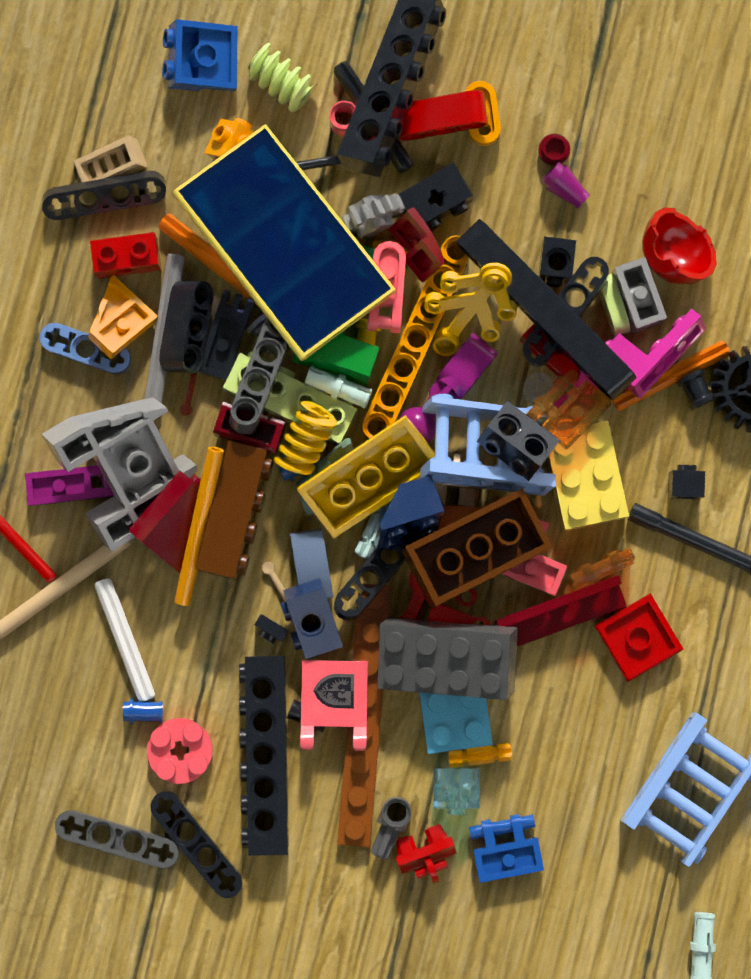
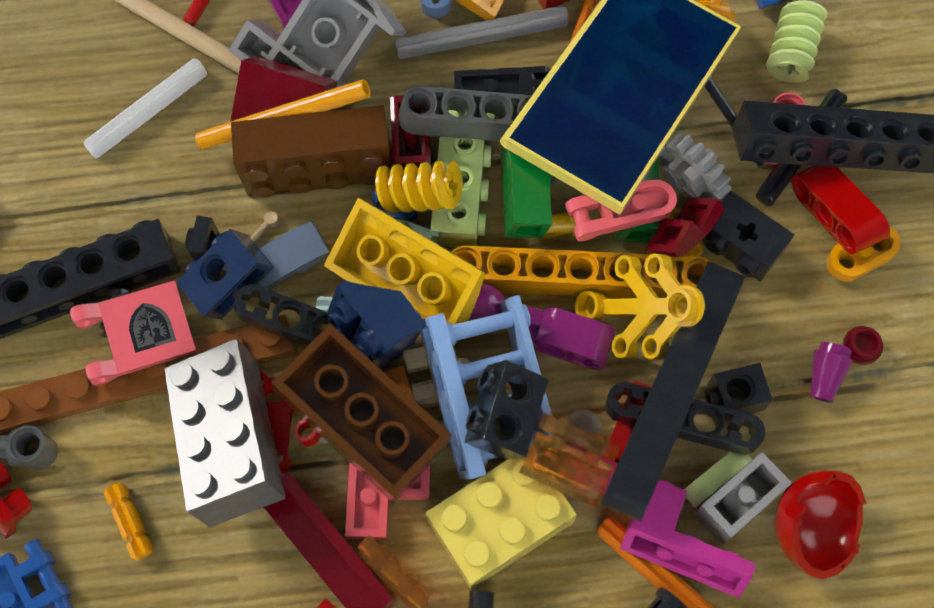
camera: 75 degrees right, 15 degrees down
blue pin [123,699,163,724] -> none
coral plate [147,718,213,784] -> none
black beam [159,281,214,373] -> none
clear red hinge [180,372,198,416] -> none
light aqua pin [304,365,373,409] -> none
medium azure plate [419,693,493,754] -> none
clear light blue brick [433,768,480,815] -> none

